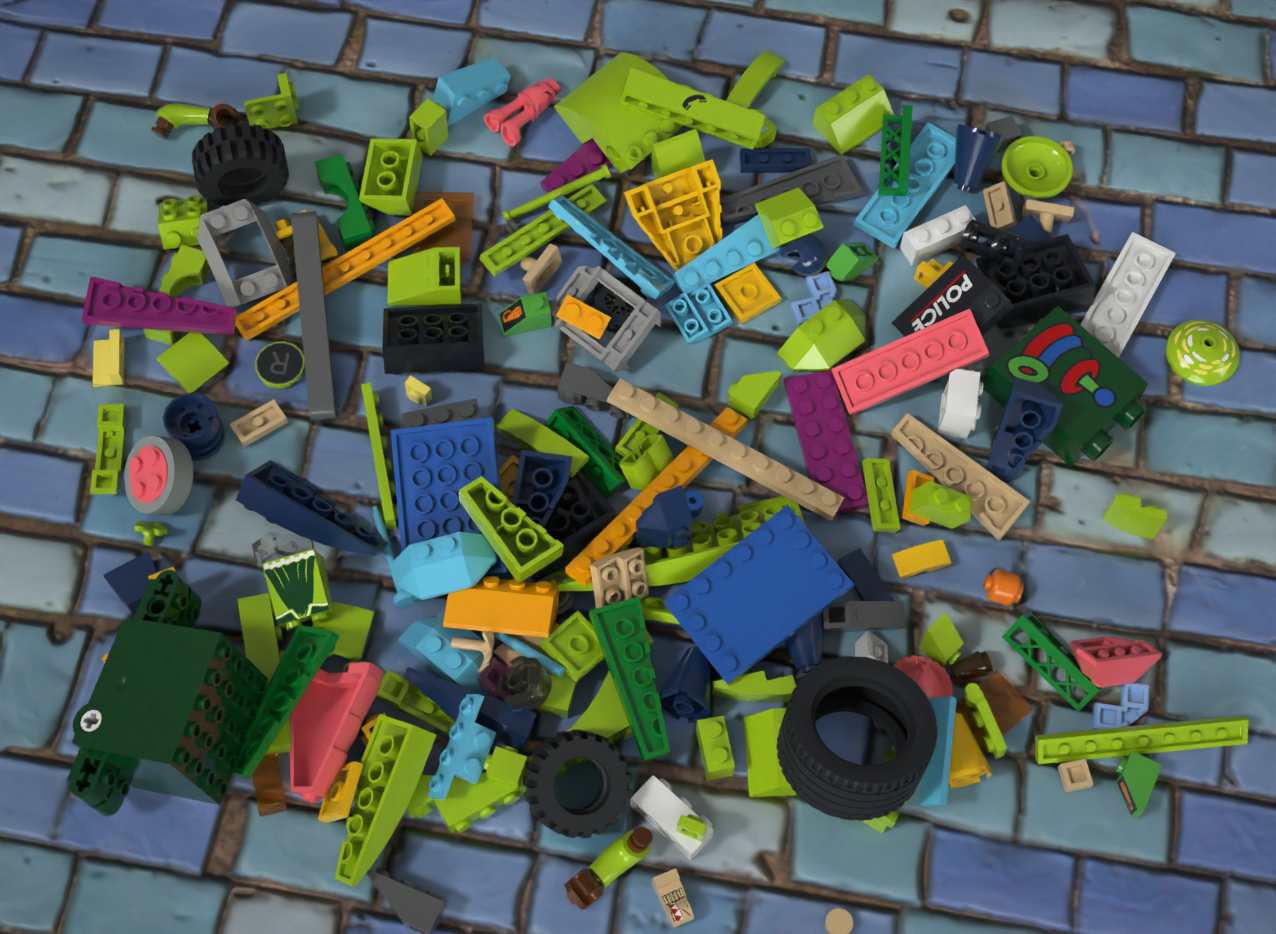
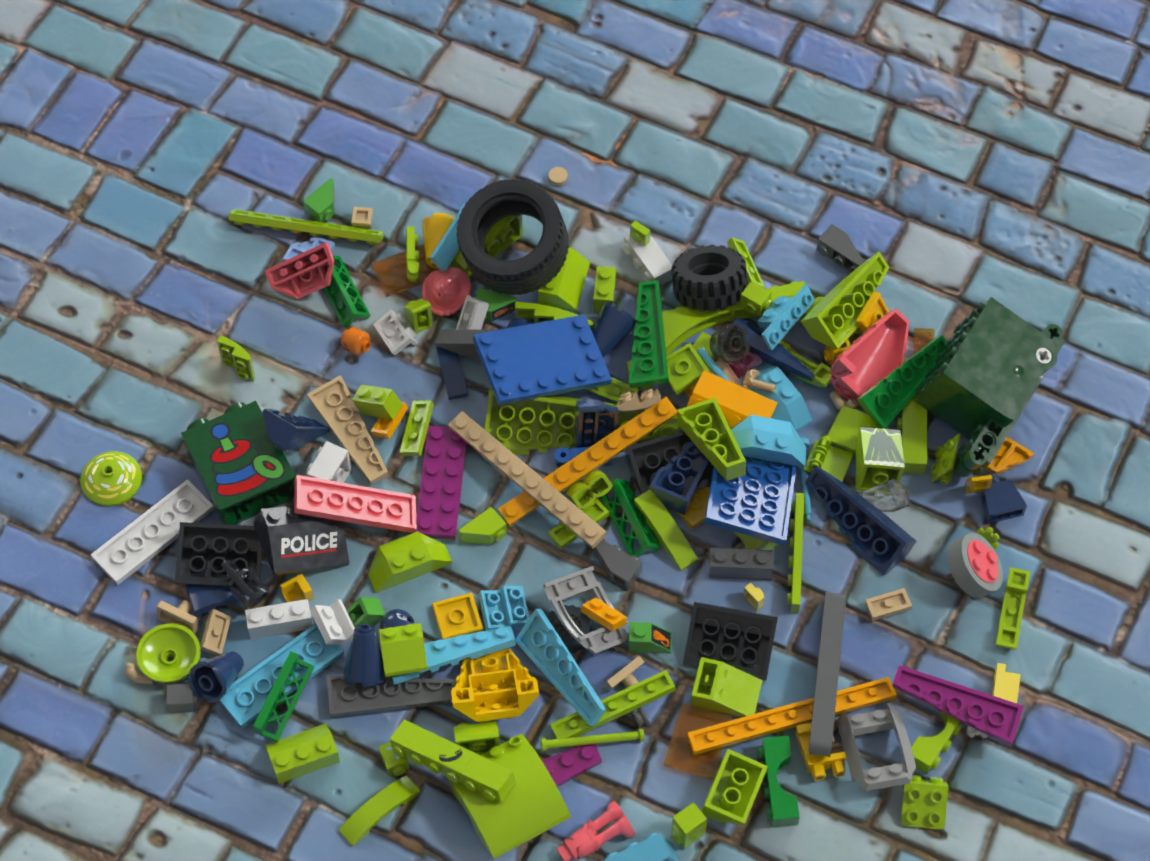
camera: 160 degrees left, 5 degrees down
lime slope [156,332,229,393] -> none
dark blue wheel [163,393,226,461] -> none
black tyre [192,123,289,207] -> none
black tile [255,341,305,389] -> none
piece [564,827,653,910] -> none
tan leg [652,868,694,928] -> none
dark blue tile [739,148,811,173] -> none
light blue tile [791,271,837,327] -> none
yellow slope [892,540,952,580] -> none
dark brown cone [951,651,993,681] -> none
none -> white bracket [310,599,355,645]
none -> dark blue cone [344,624,385,687]
none -> white bracket [373,310,418,355]
none -> lime plate [727,237,765,287]
none -> lime hinge [803,436,854,482]
none -> lime hinge [930,434,961,485]

